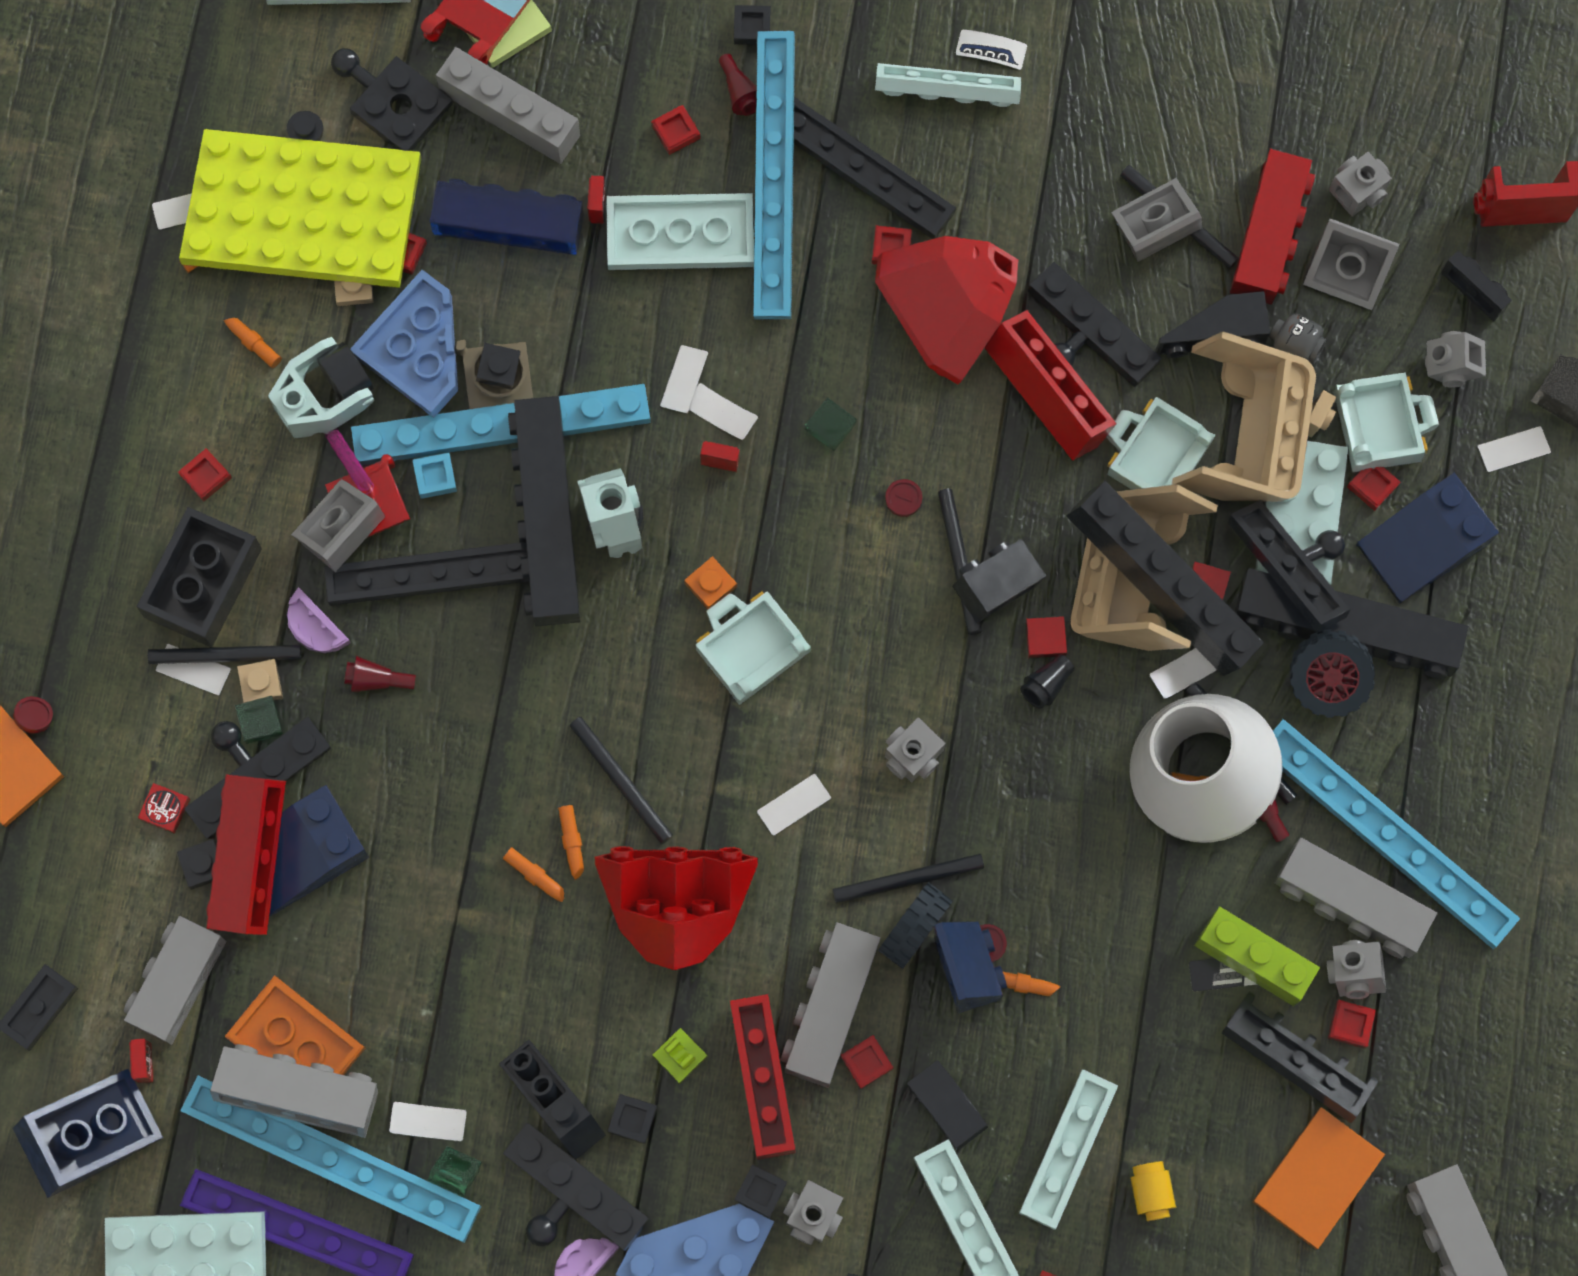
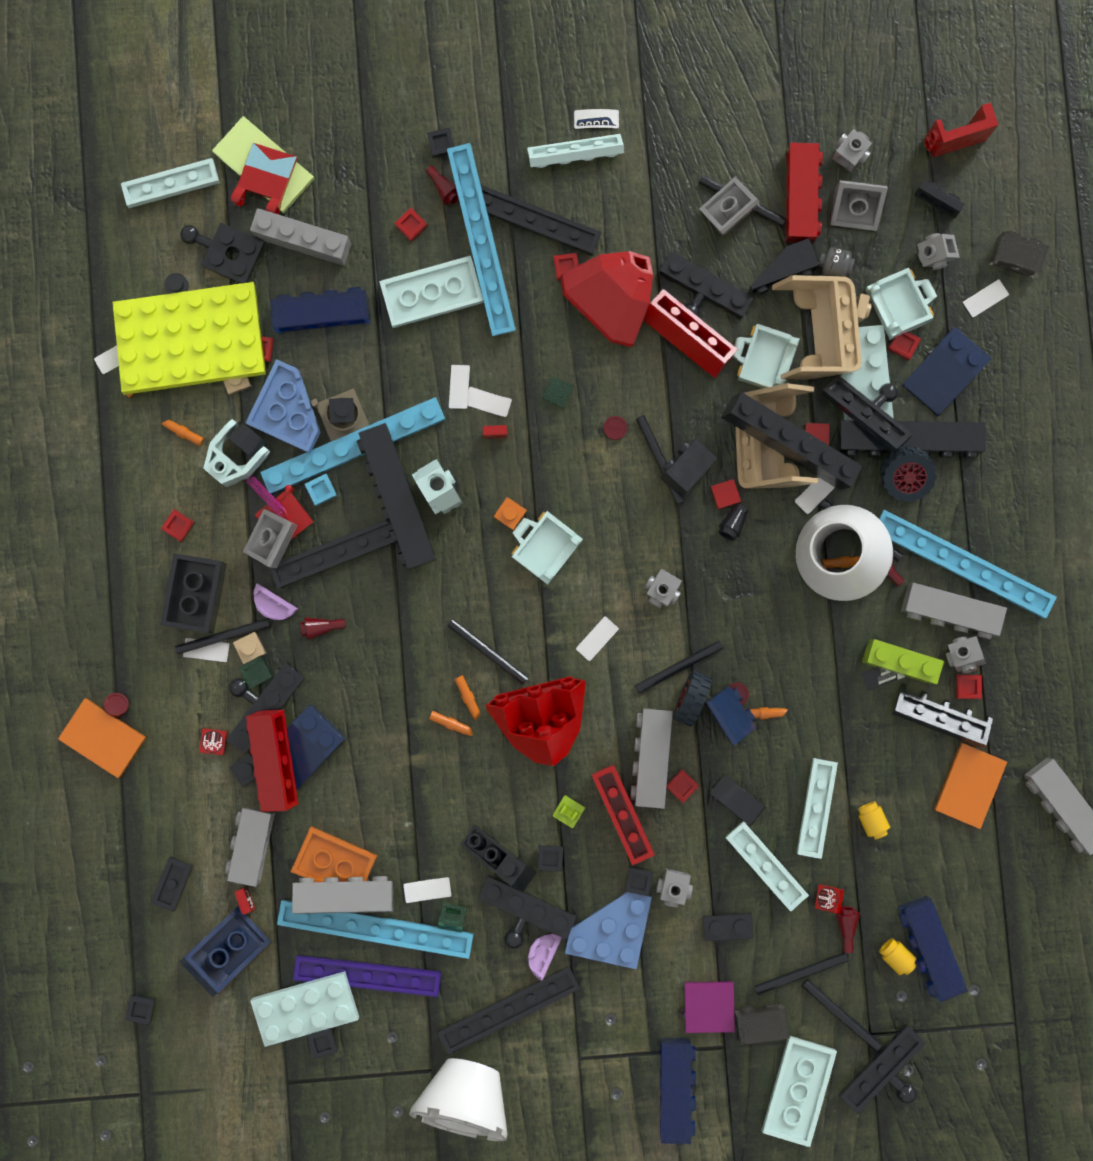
camera: 10 degrees left, 10 degrees up
red tile [588,175,605,224] -> none

